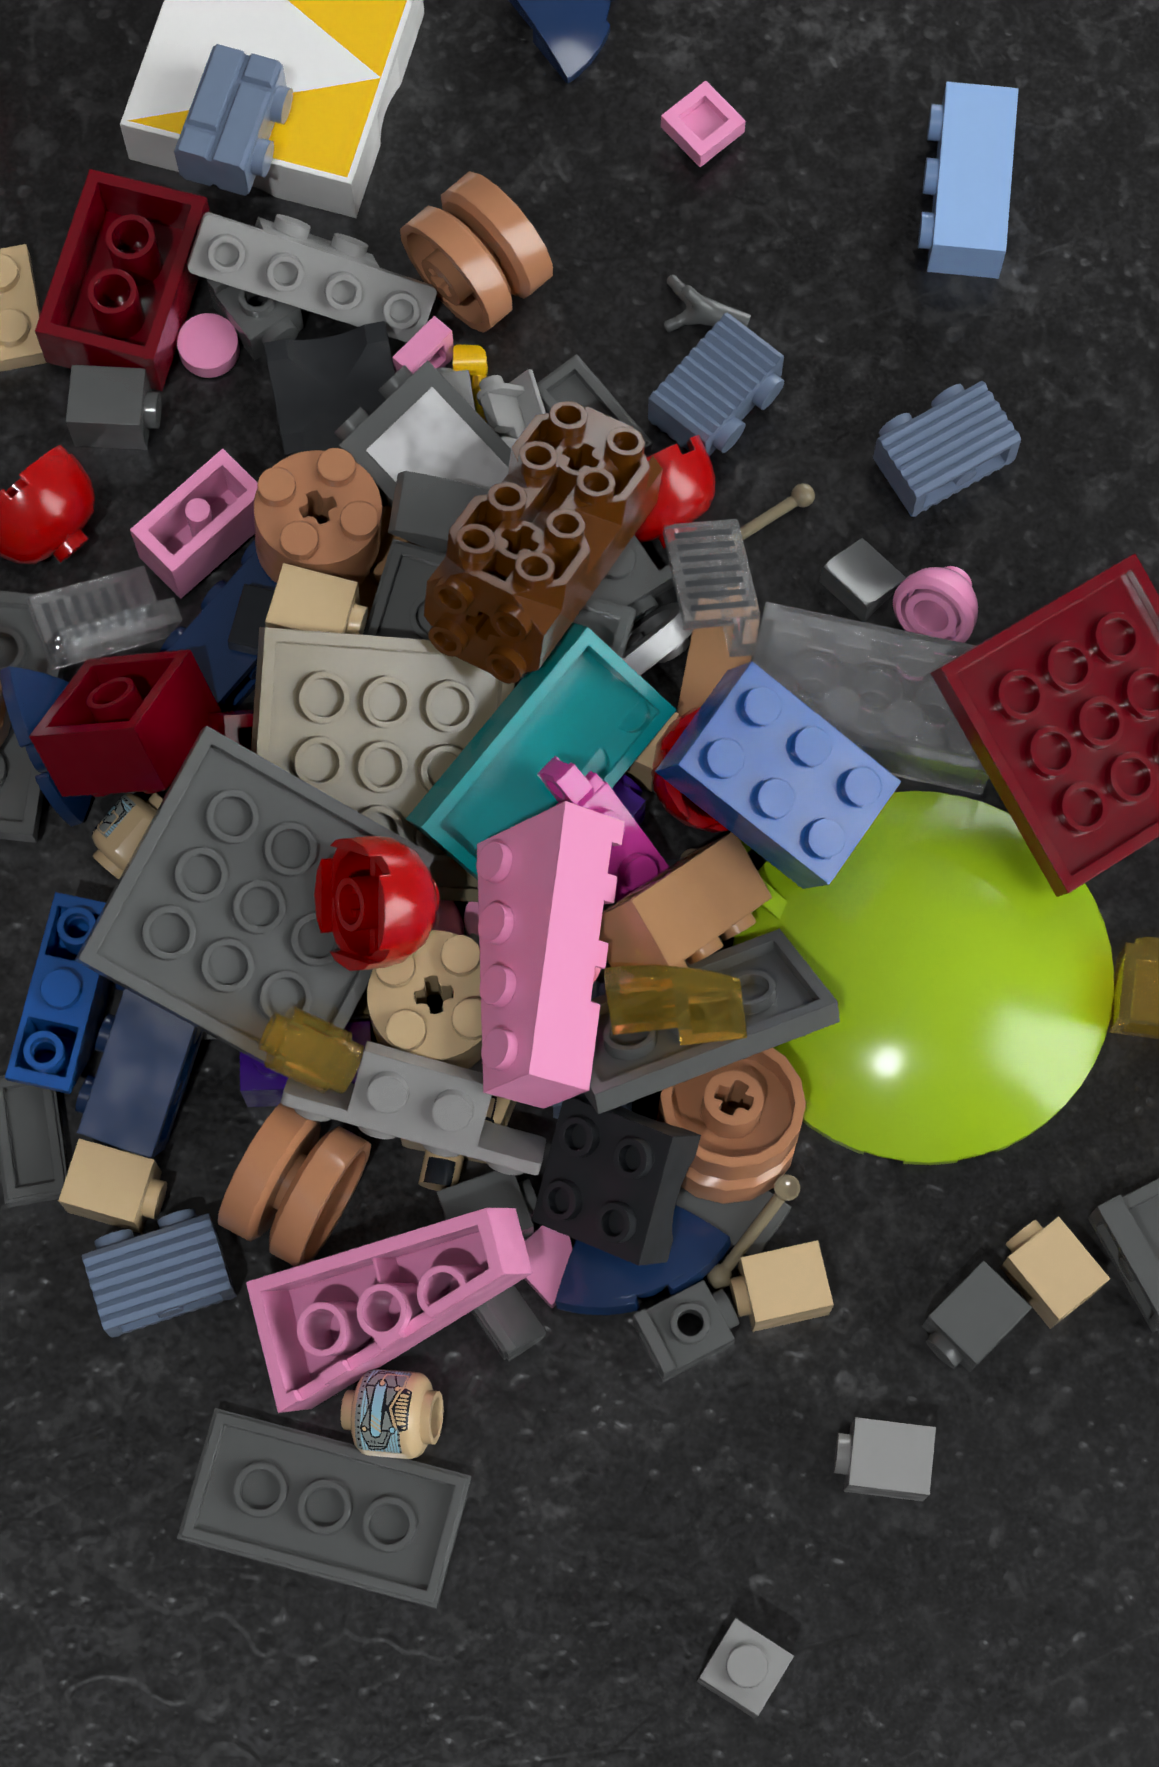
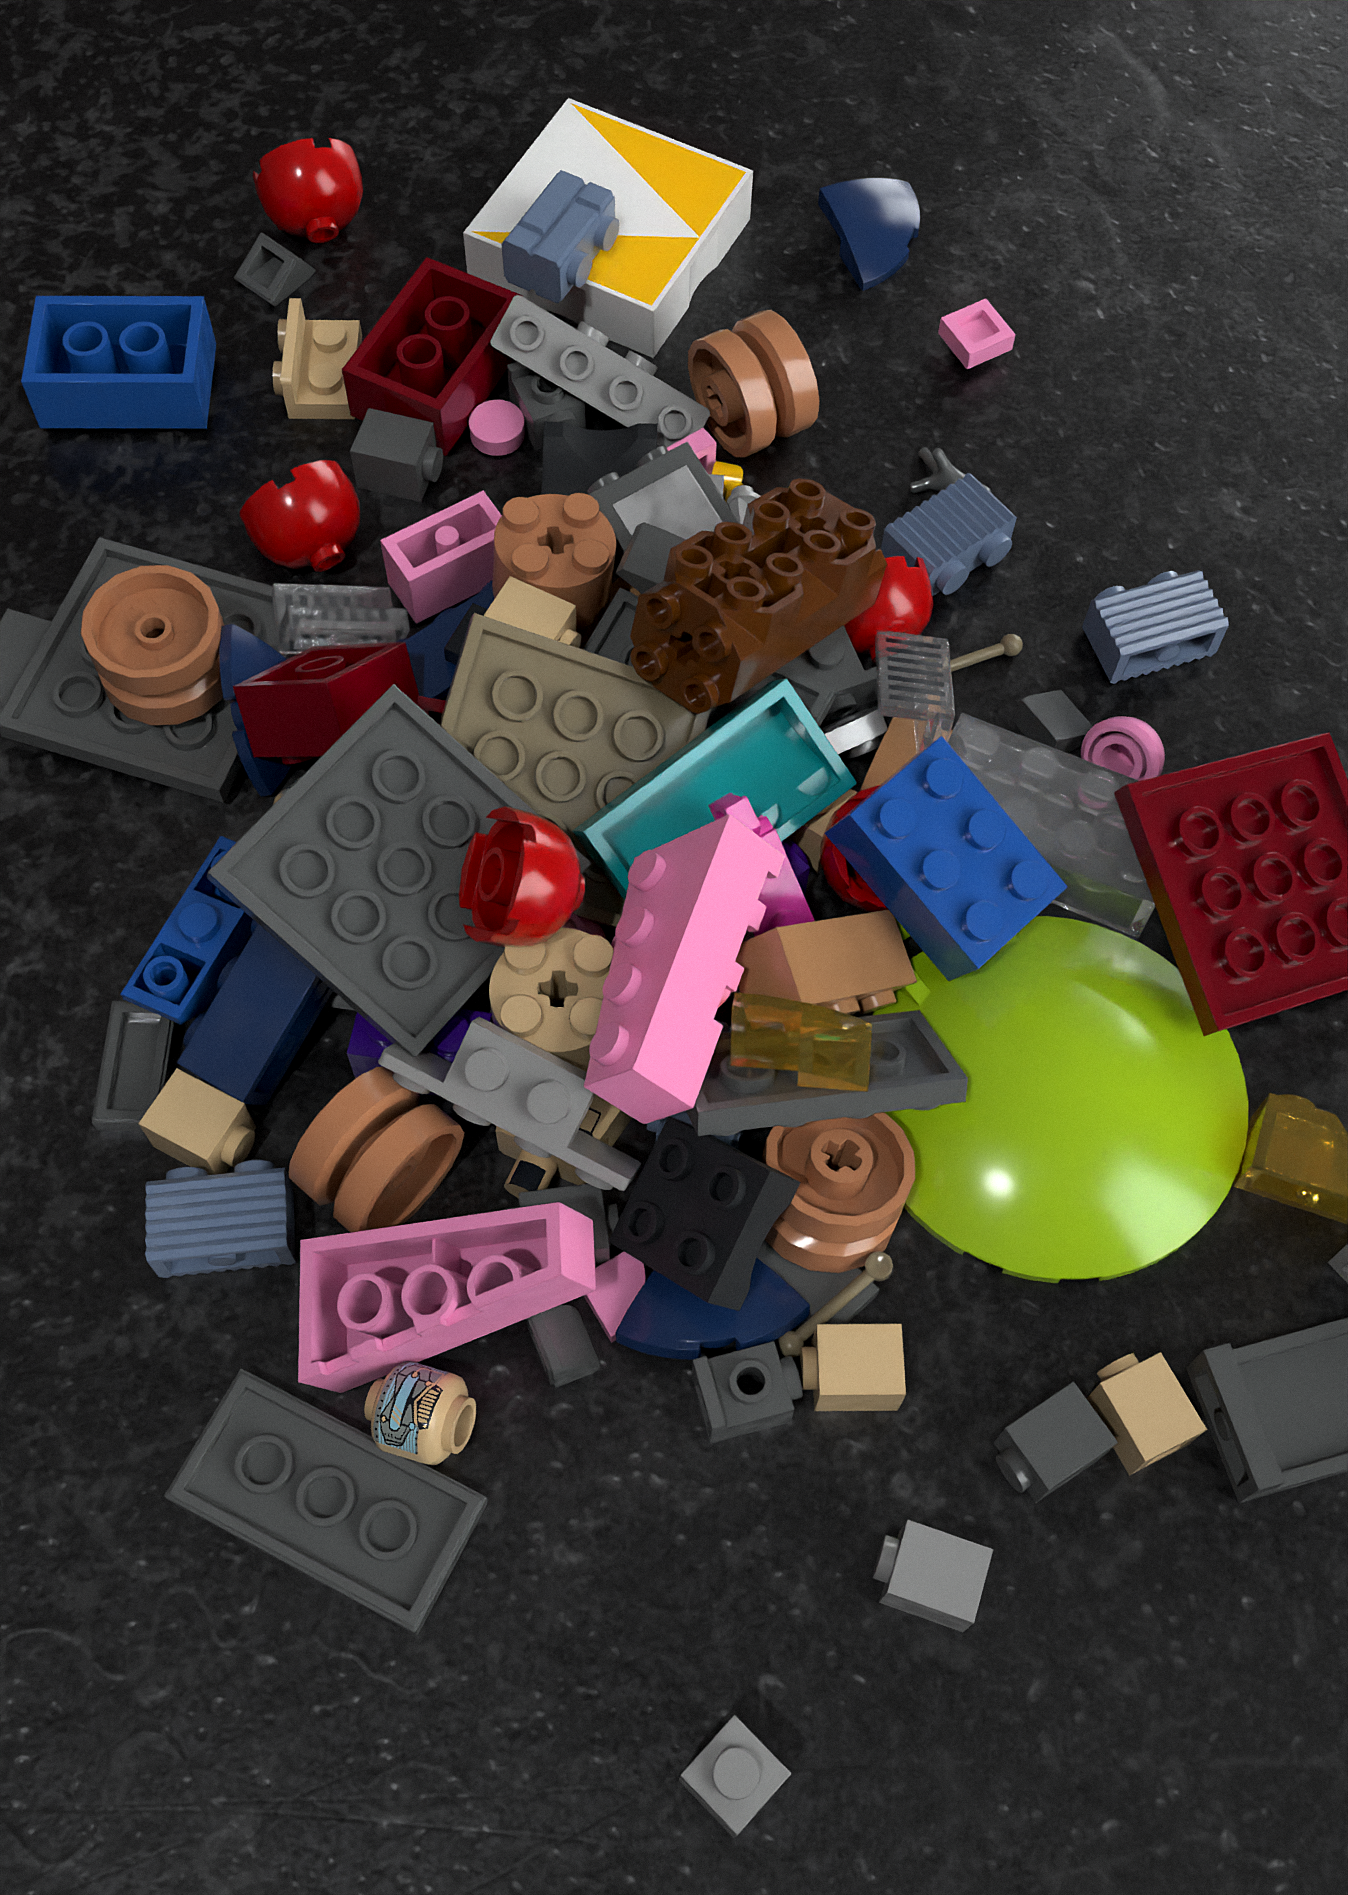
camera: 10 degrees right, 10 degrees down
clear yellow brick [258,1006,364,1094] -> none
light blue brick [918,82,1019,279] -> none

